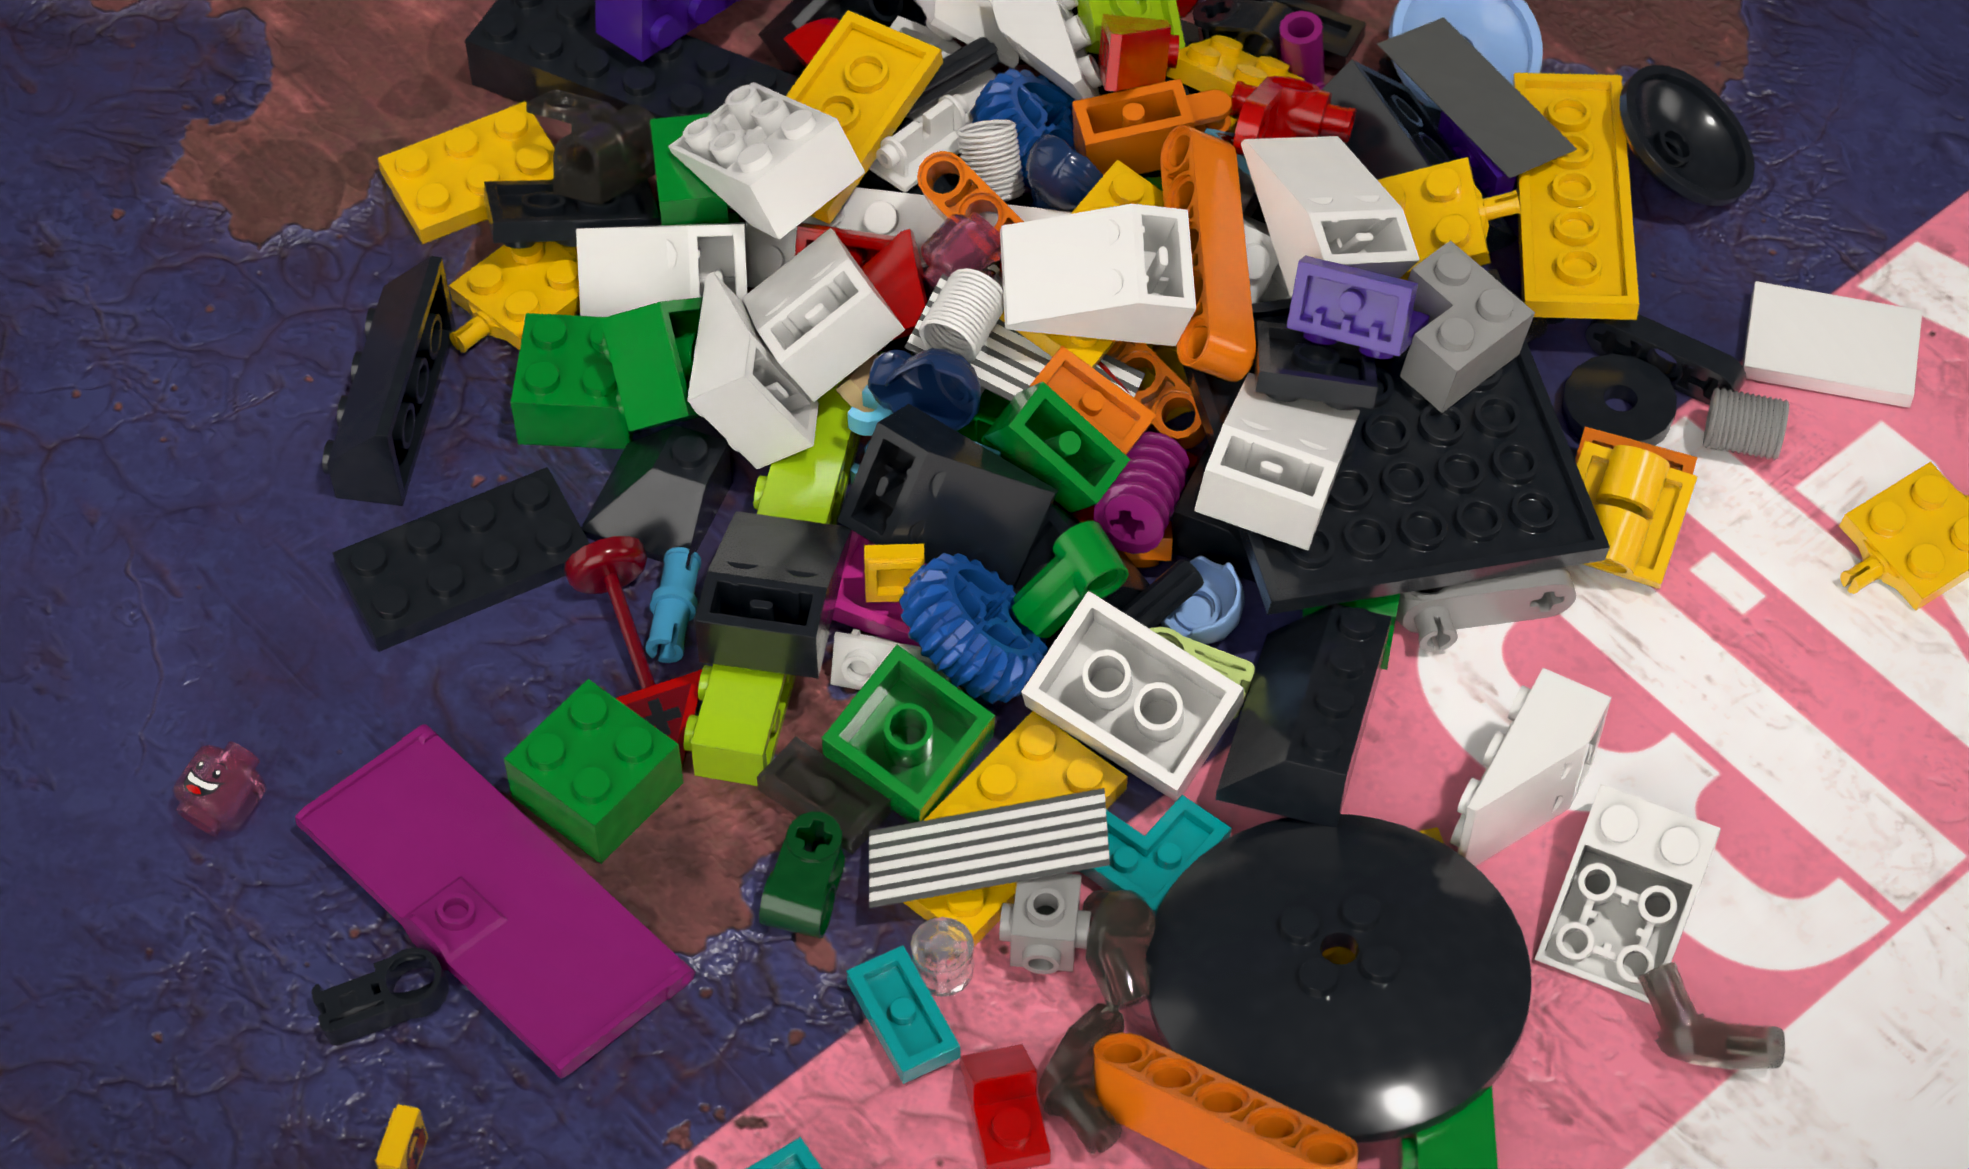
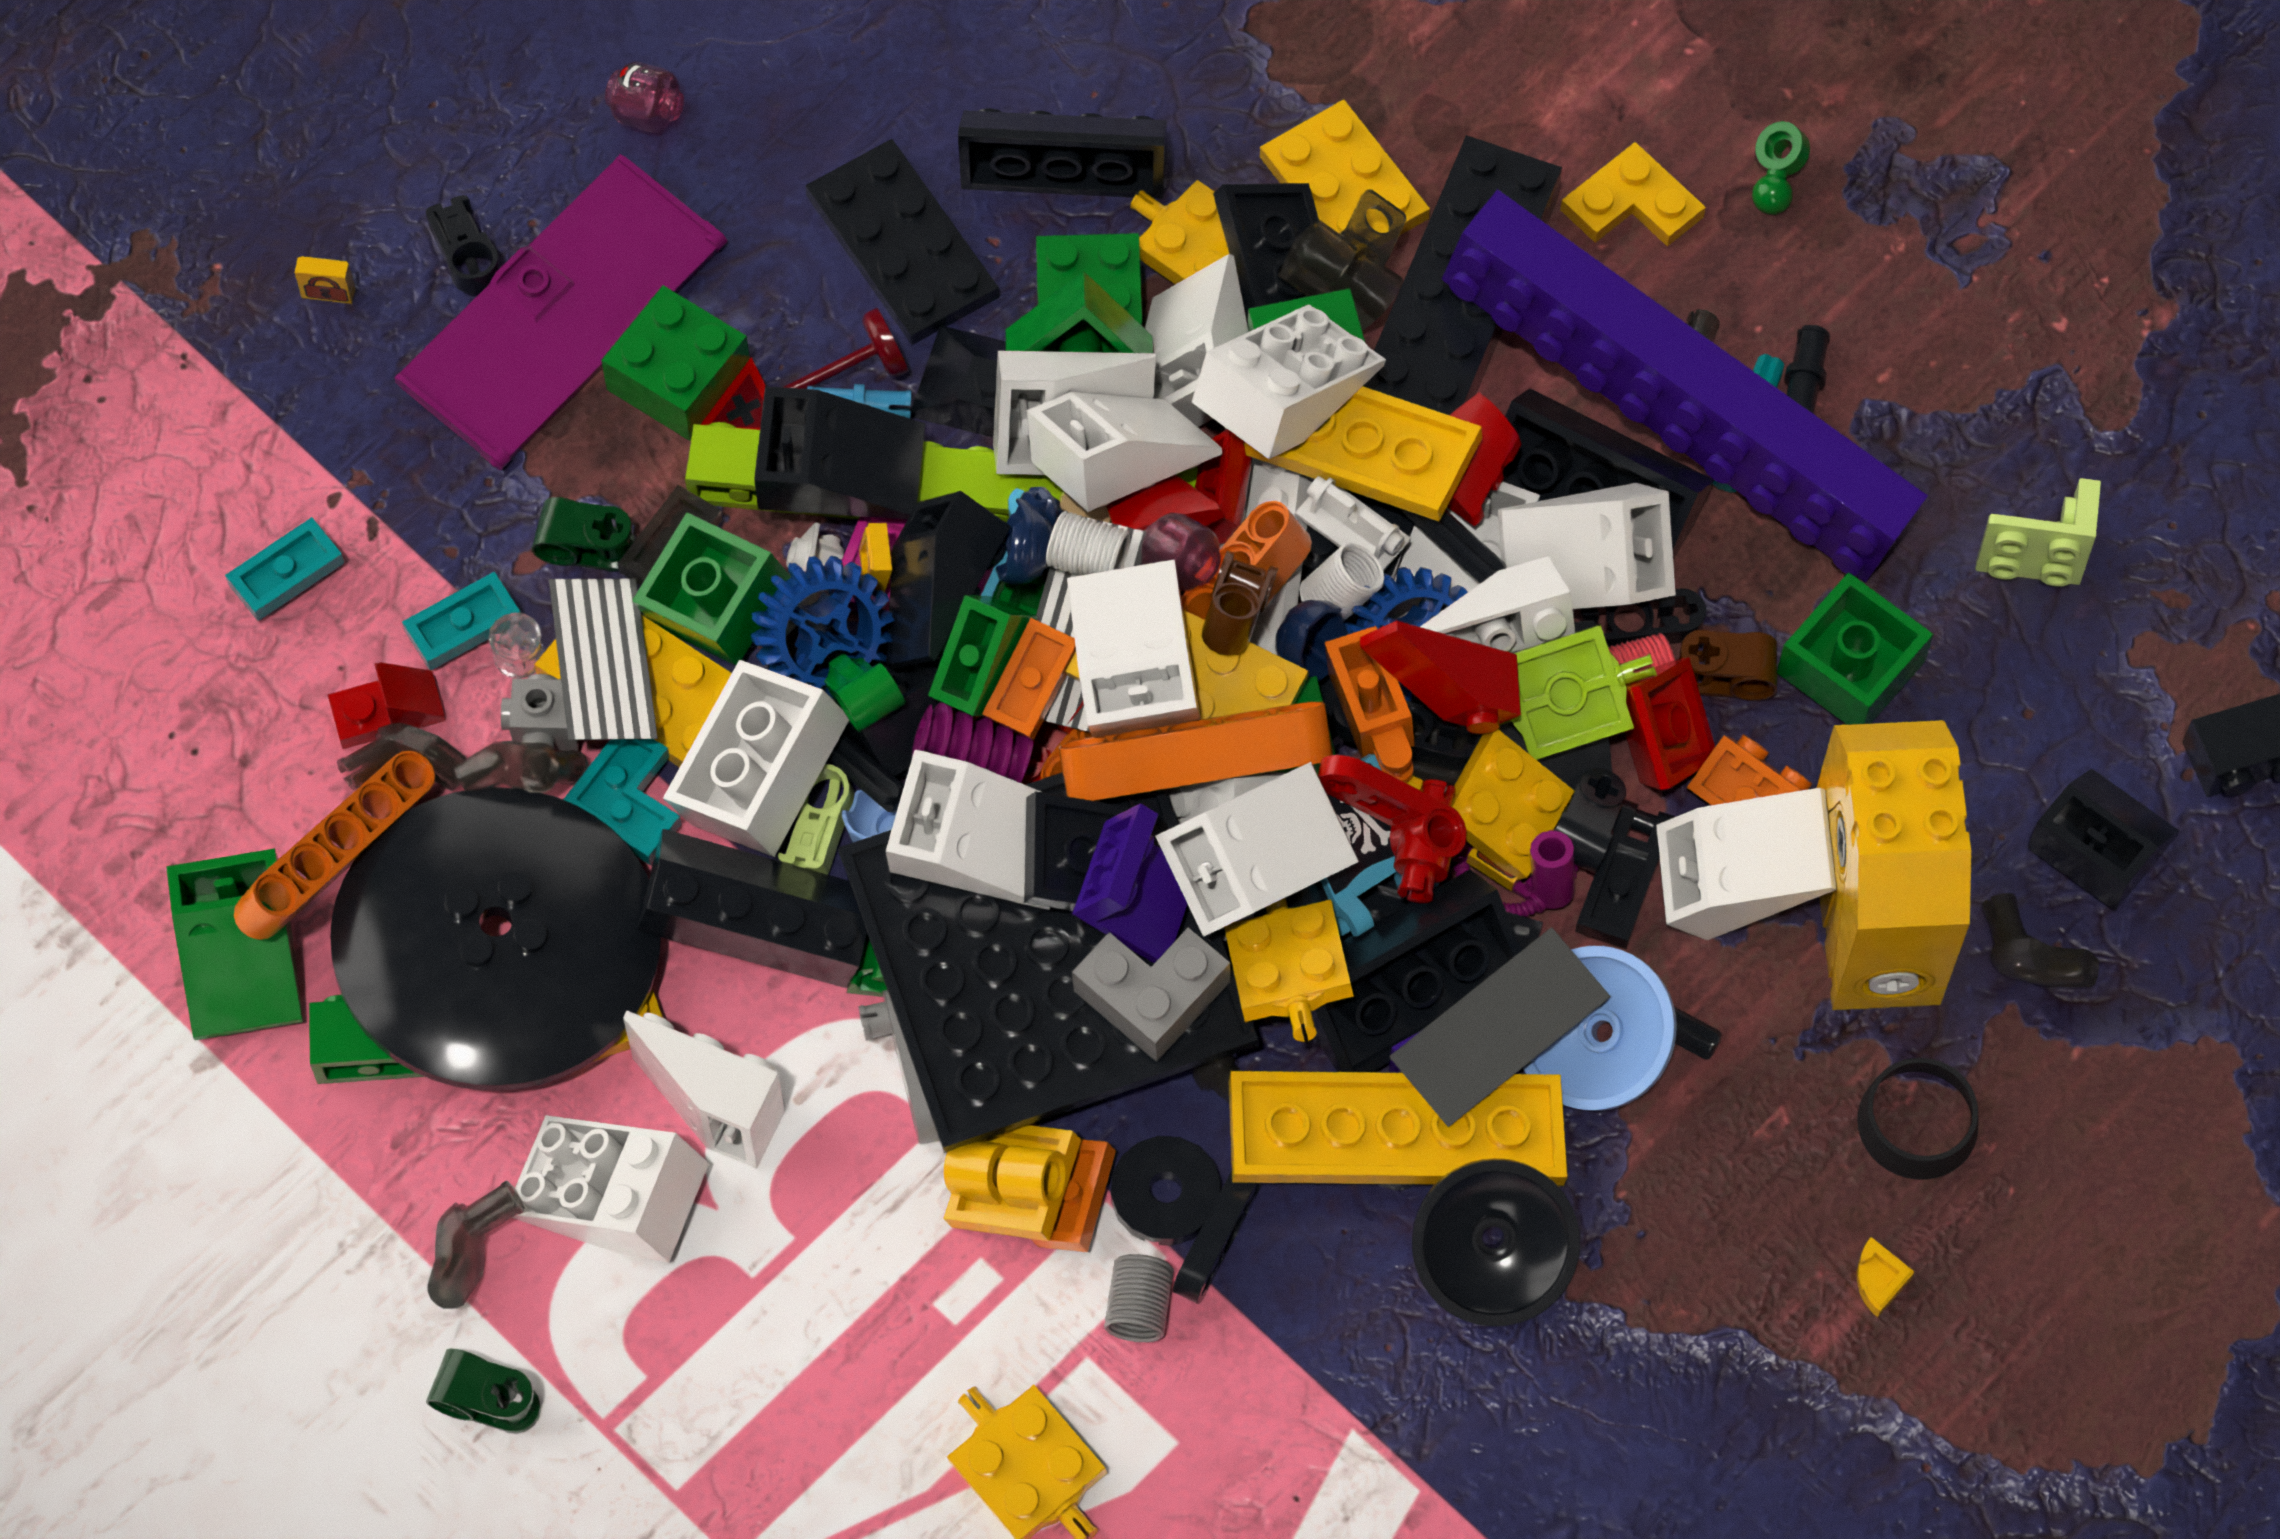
camera: 85 degrees right, 10 degrees up
white tile [1742,281,1923,408] -> none
none -> dark green piece [426,1348,541,1434]
none -> reddish brown piece [1201,550,1278,655]

